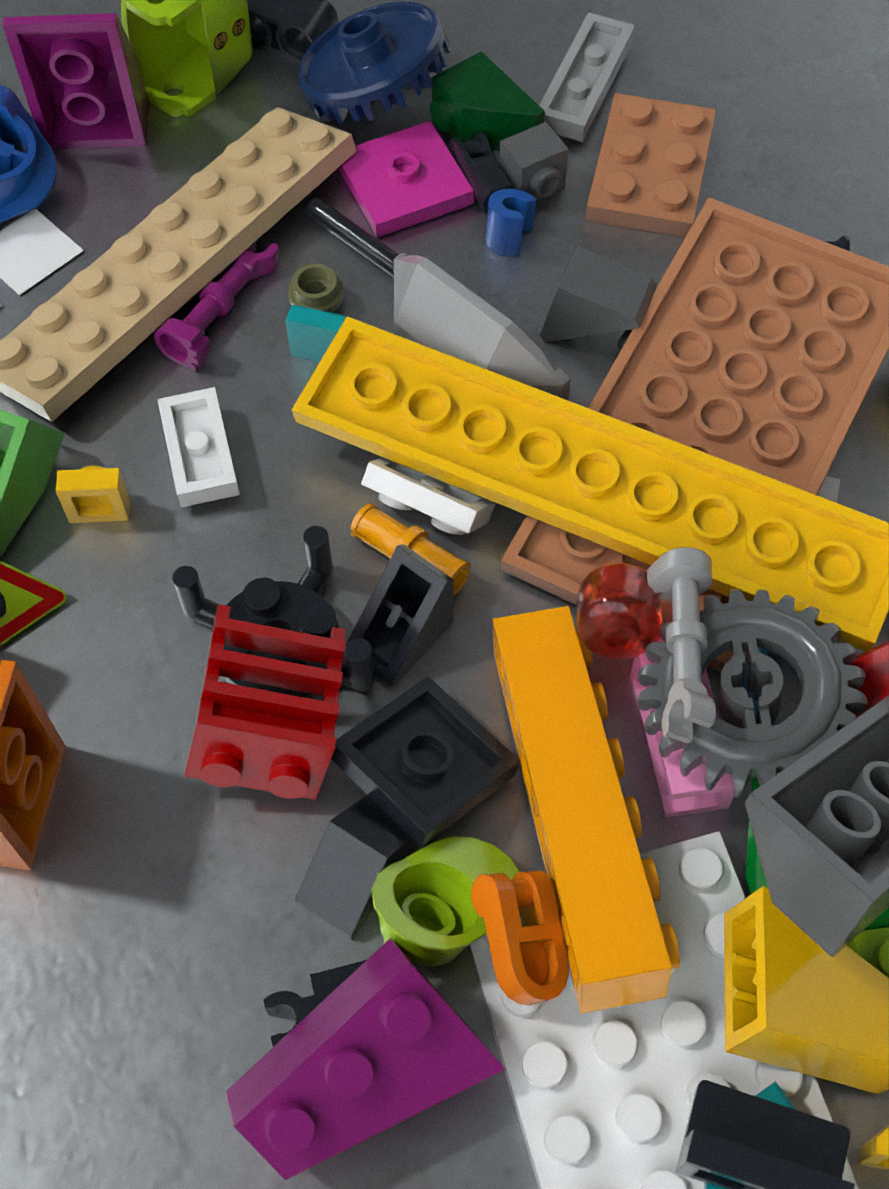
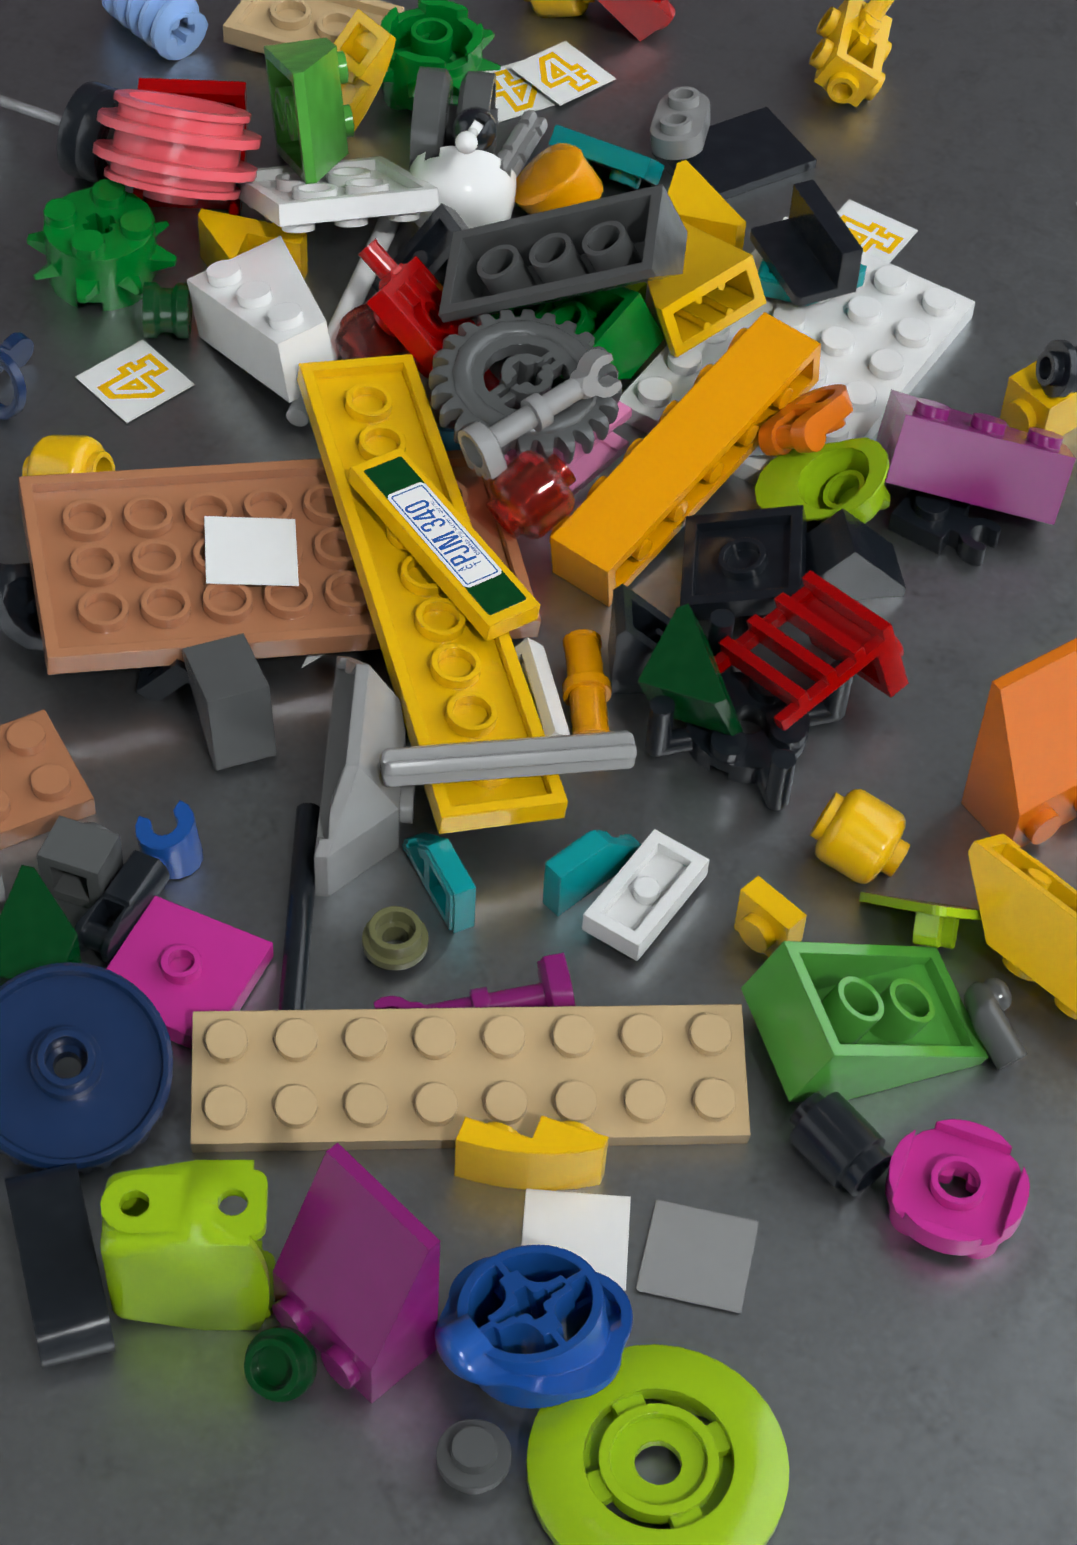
camera: 135 degrees left, 10 degrees down
none -> white sticker [204,516,299,586]
none -> tile [349,447,541,641]
none -> light grey axle [380,730,637,787]
none -> yellow slope [454,1116,609,1191]
none -> teal tile [542,830,642,916]
none -> dark green slope [637,603,743,736]
none -> yellow head [809,789,910,884]

